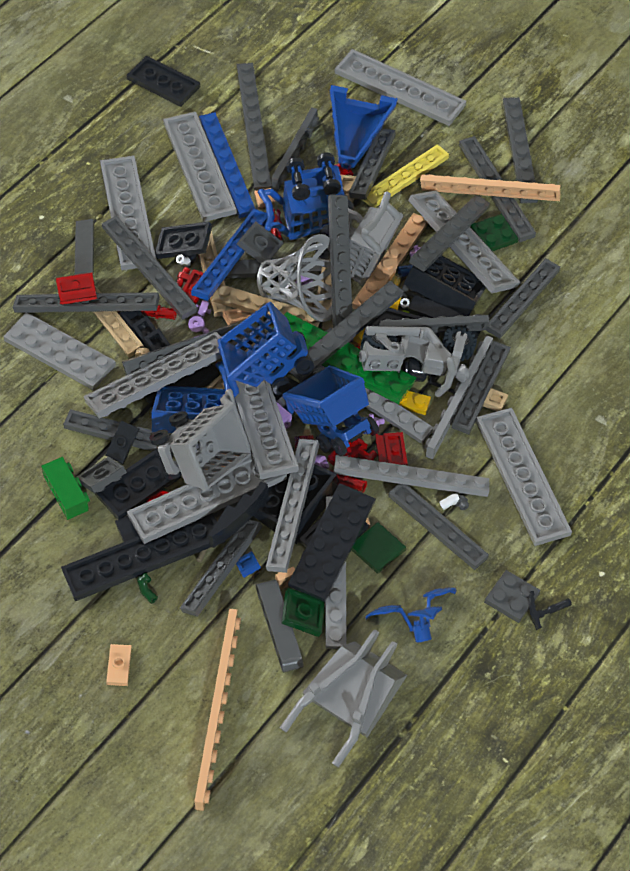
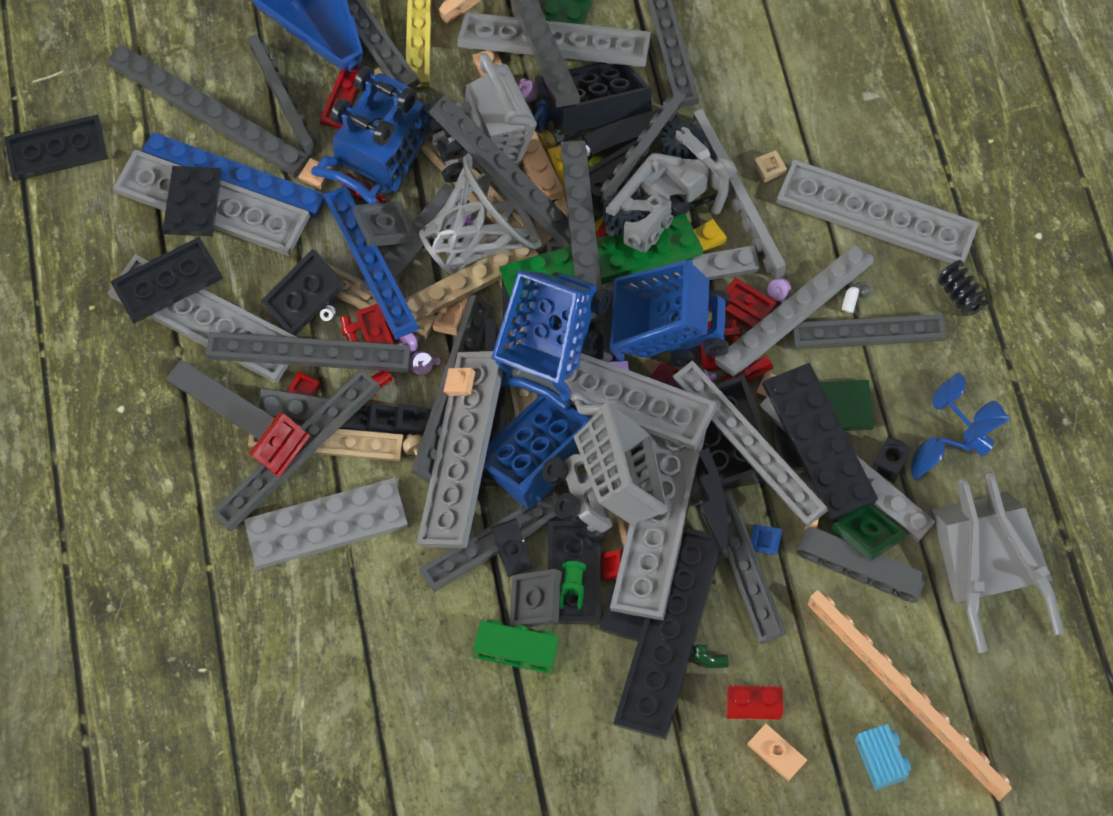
camera: 45 degrees left, 10 degrees up
dark grey plate [452,341,511,435] -> none
dark grey plate [484,570,541,623] -> none
black piece [529,591,572,630] -> none
none -> black plate [110,236,223,324]
none -> black plate [163,166,222,237]
none -> dark grey plate [259,387,331,421]
none -> red tile [287,371,322,395]
none -> light nougat plate [444,368,475,396]
none -> green piece [560,561,586,610]
none -> red brick [726,684,783,720]
none -> lavender piece [767,278,791,304]
none -> medium azure brick [855,724,911,791]
none -> black brick [872,437,911,483]
none -> black piece [938,260,990,316]

